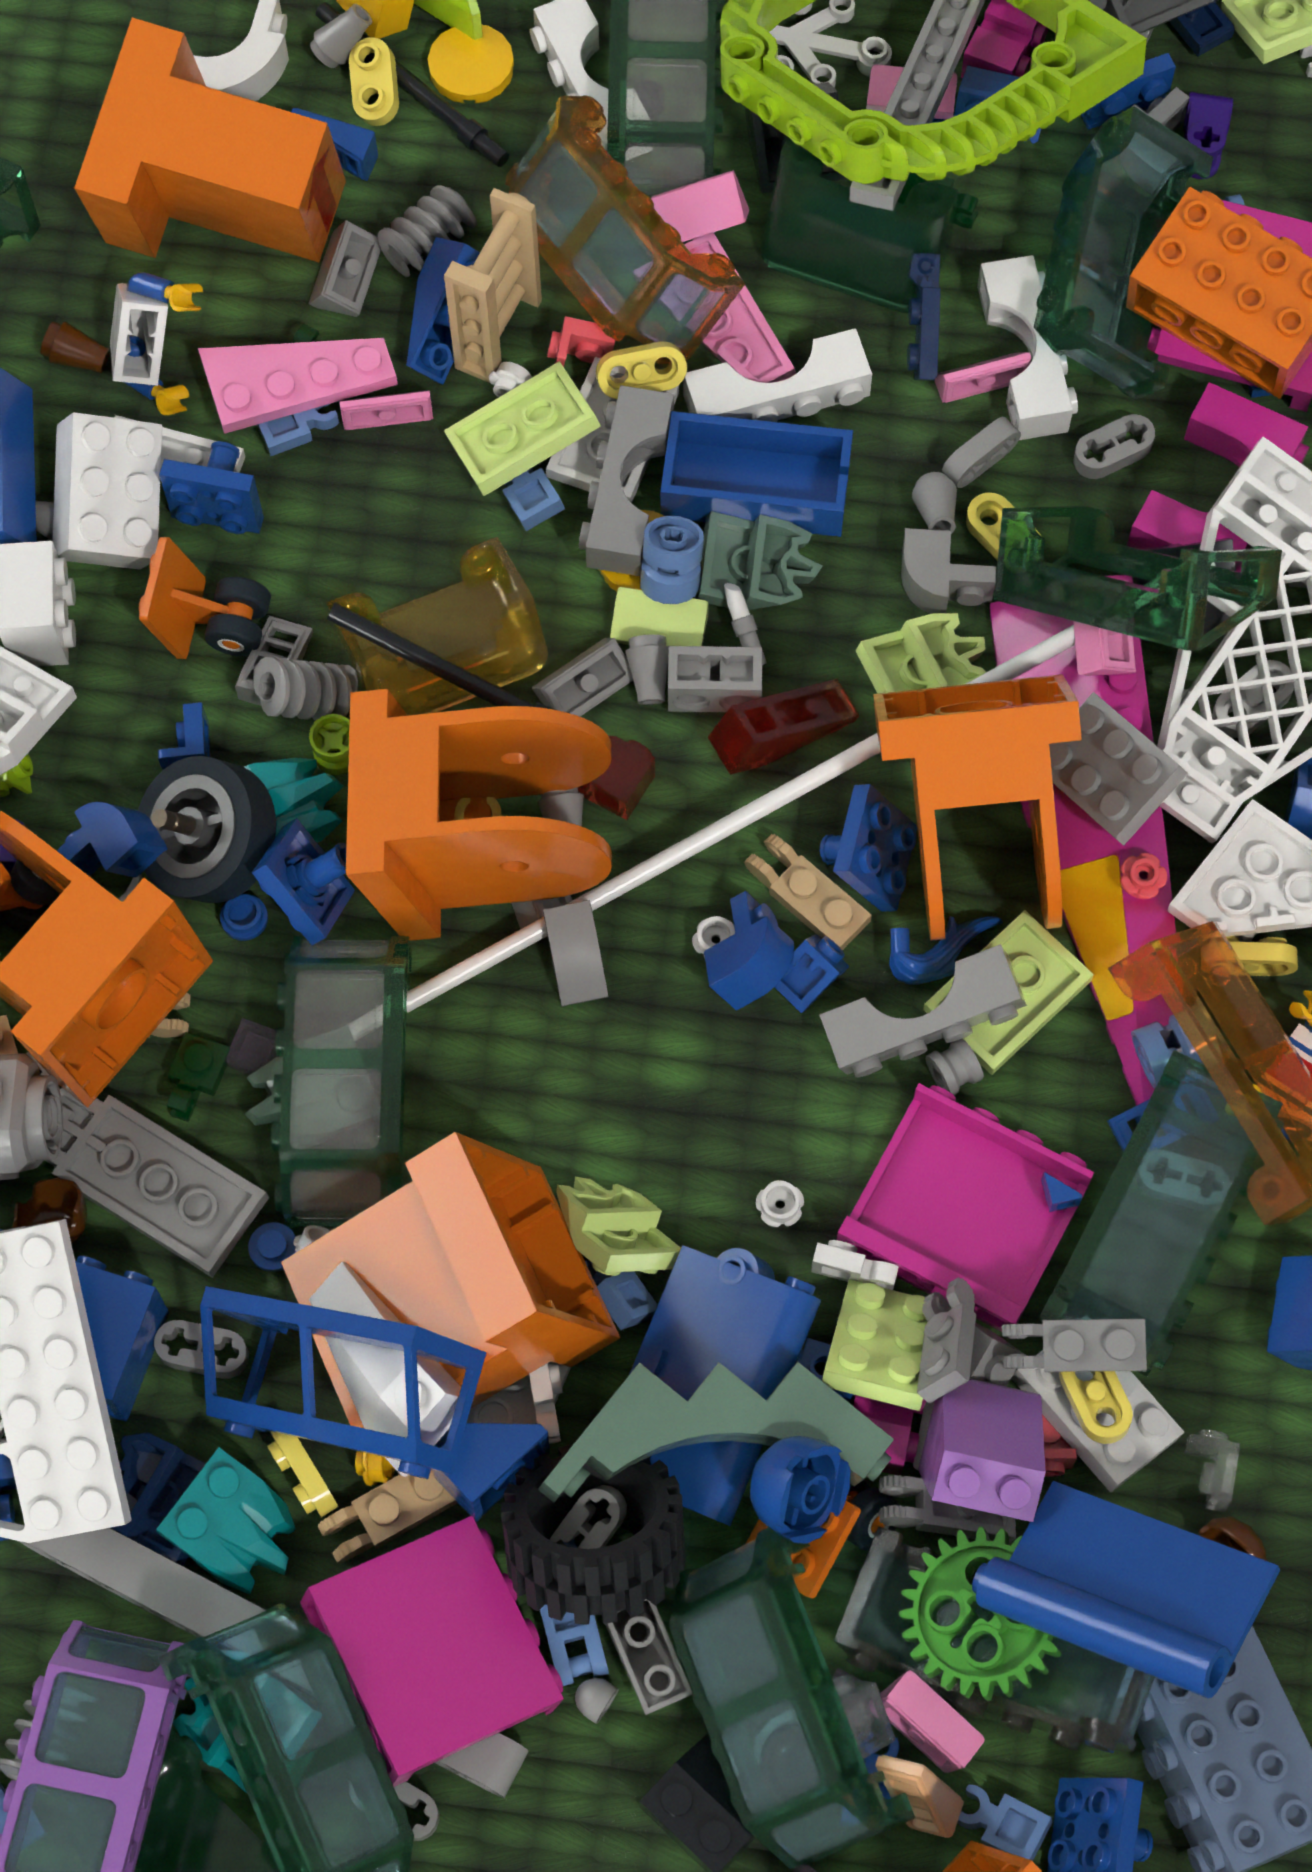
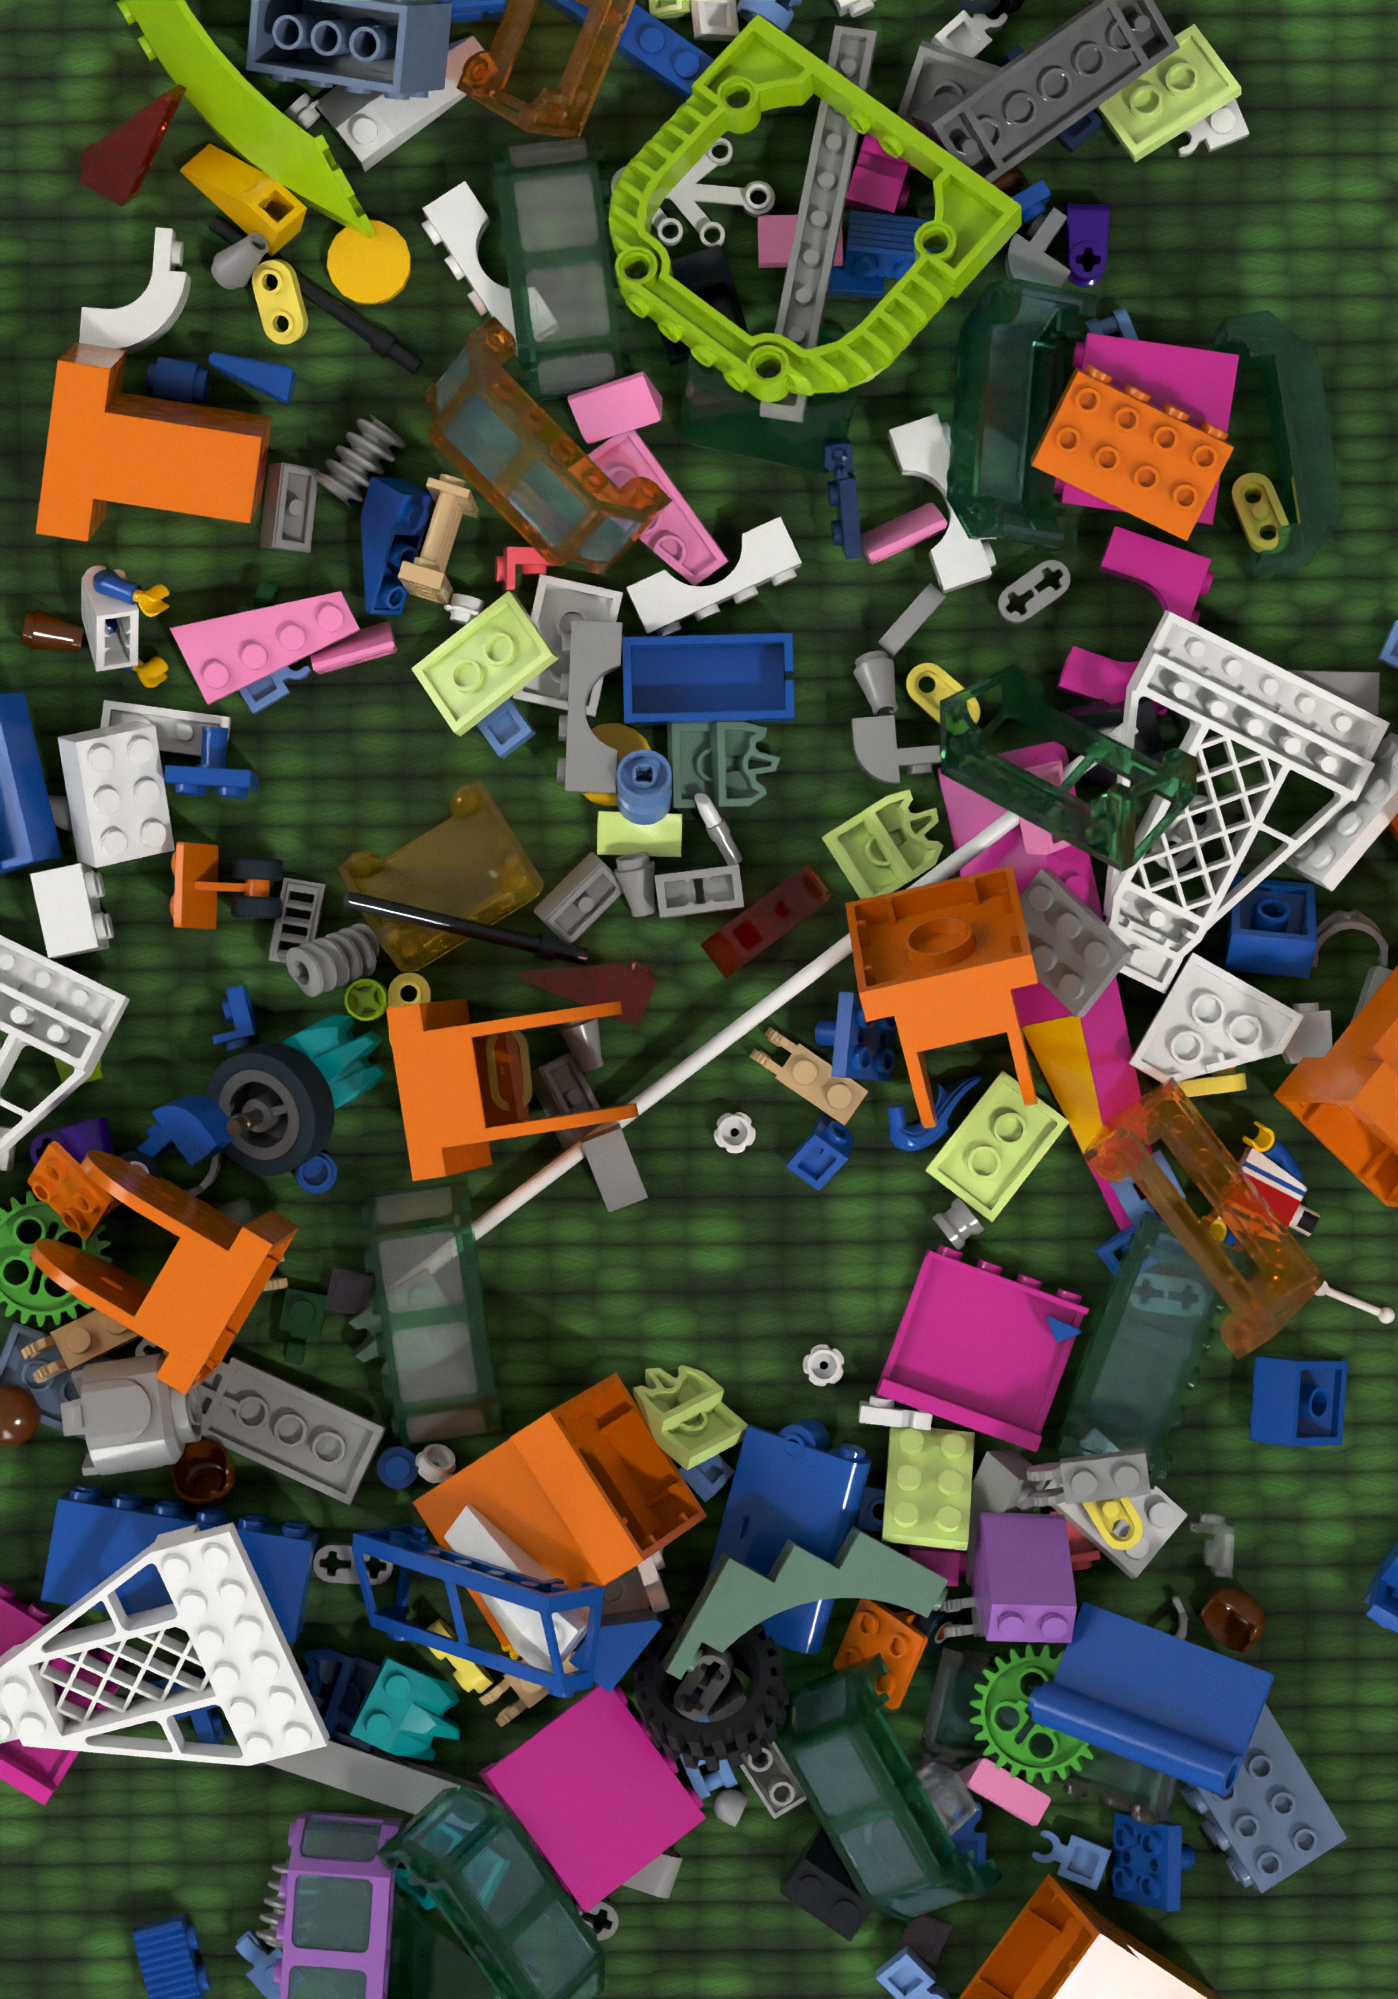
camera: 10 degrees left, 20 degrees up
blue plate [252,818,355,946] -> none
light yellow plate [596,341,687,399] -> none
blue brick [704,891,794,1011] -> none
blue cylinder [750,1436,851,1544] -> none
light grey arch [820,944,1027,1078] -> none
light nougat slope [875,1754,964,1838] -> none
light grey hinge [917,1277,976,1403] -> none
coral plate [1120,853,1167,899] -> none

